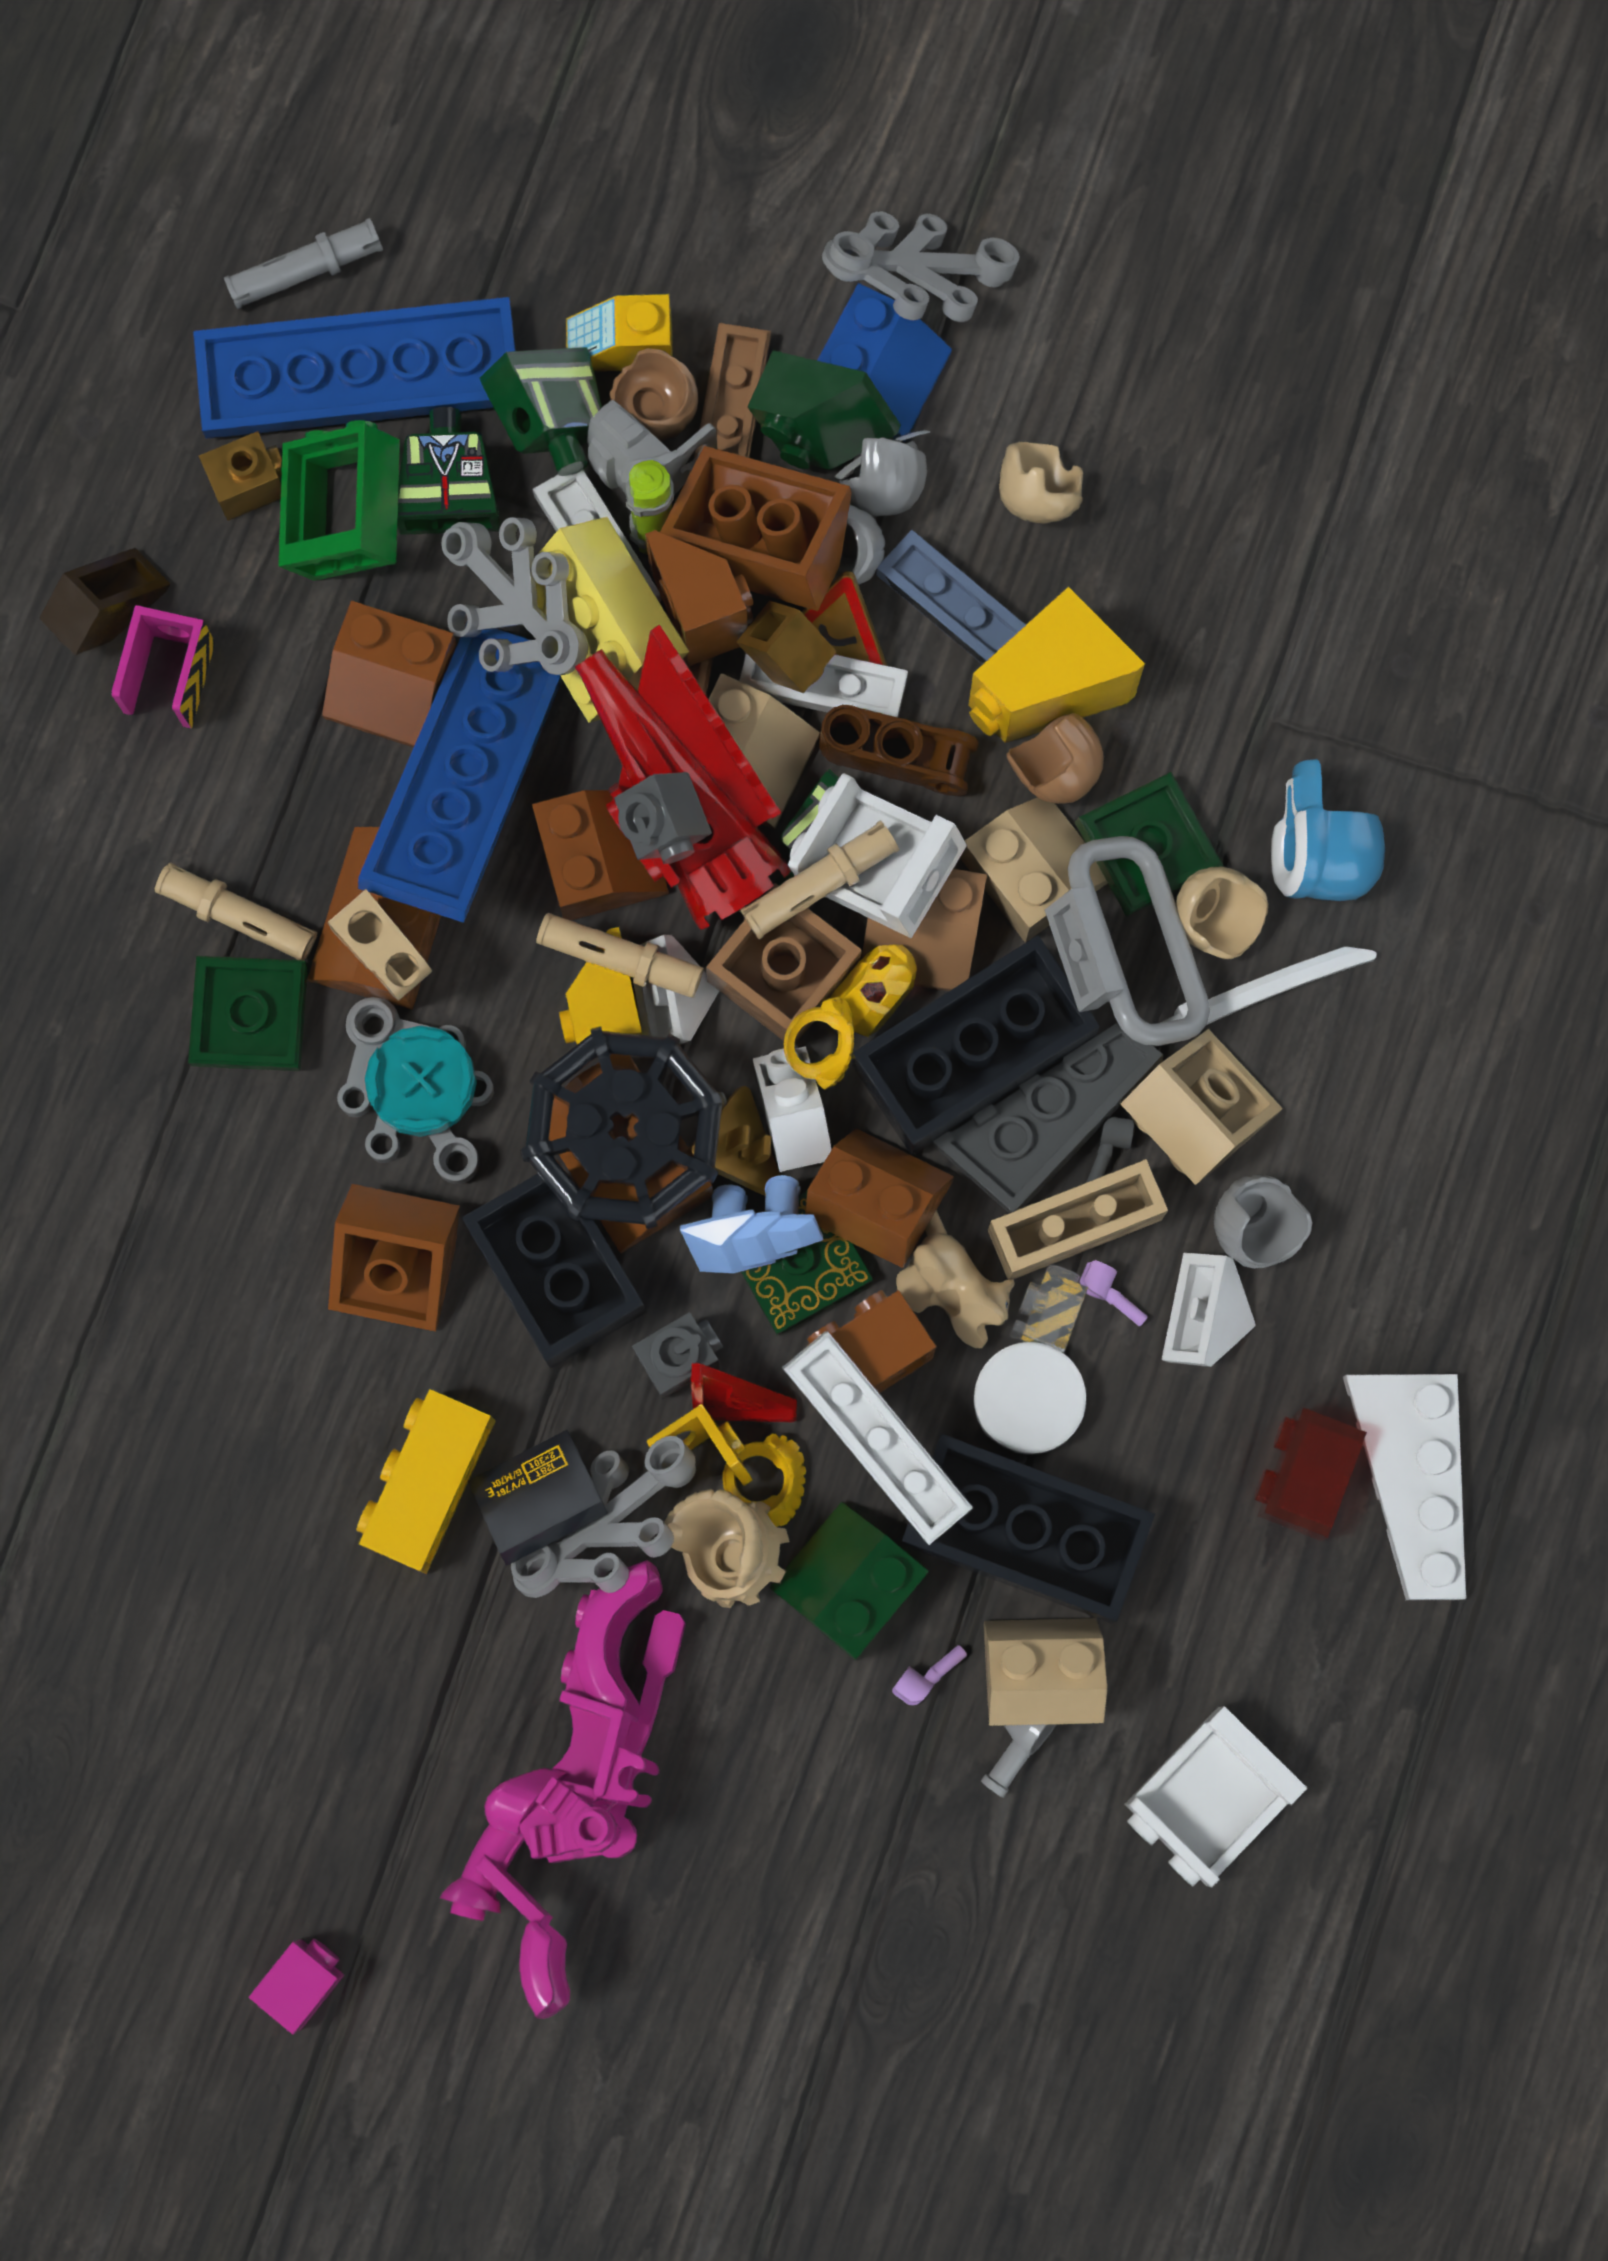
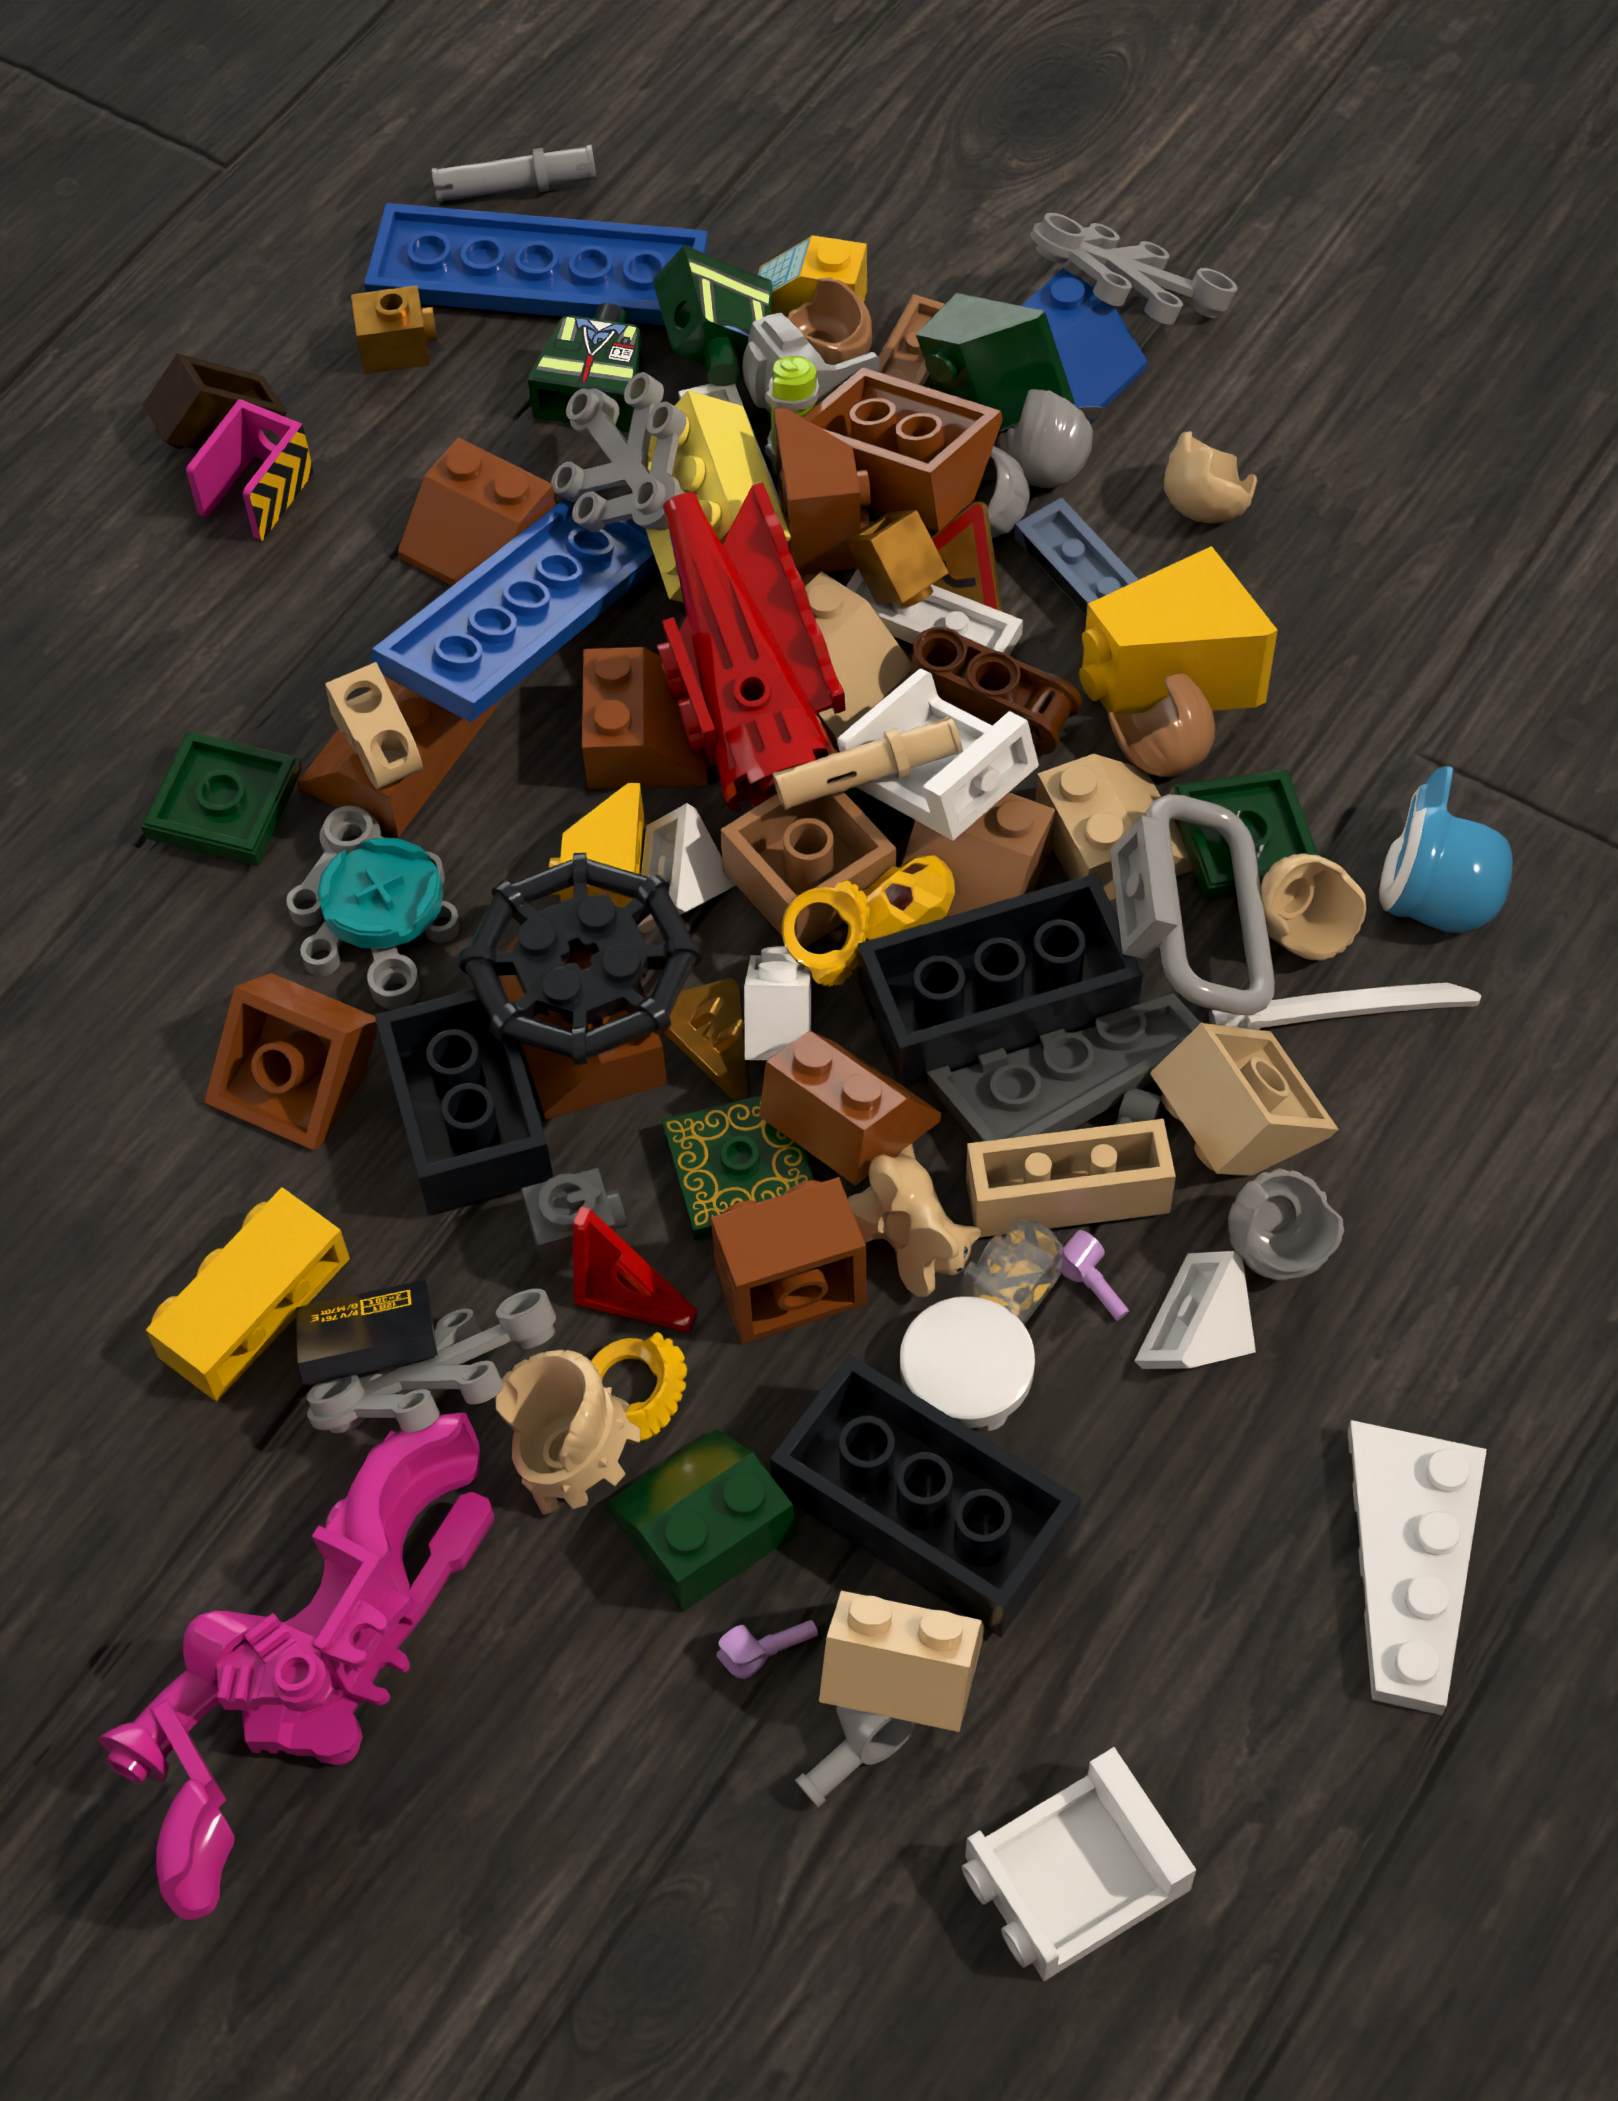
camera: 15 degrees right, 20 degrees down
tan pin [155,862,317,960] -> none
green window [278,420,400,581] -> none
tan pin [536,913,704,998] -> none
dark grey brick [614,772,712,864] -> none
yellow bracket [646,1404,753,1486] -> none
light blue connector [680,1175,823,1273] -> none
white tile [782,1331,973,1545] -> none
clear red brick [1254,1407,1367,1541] -> none

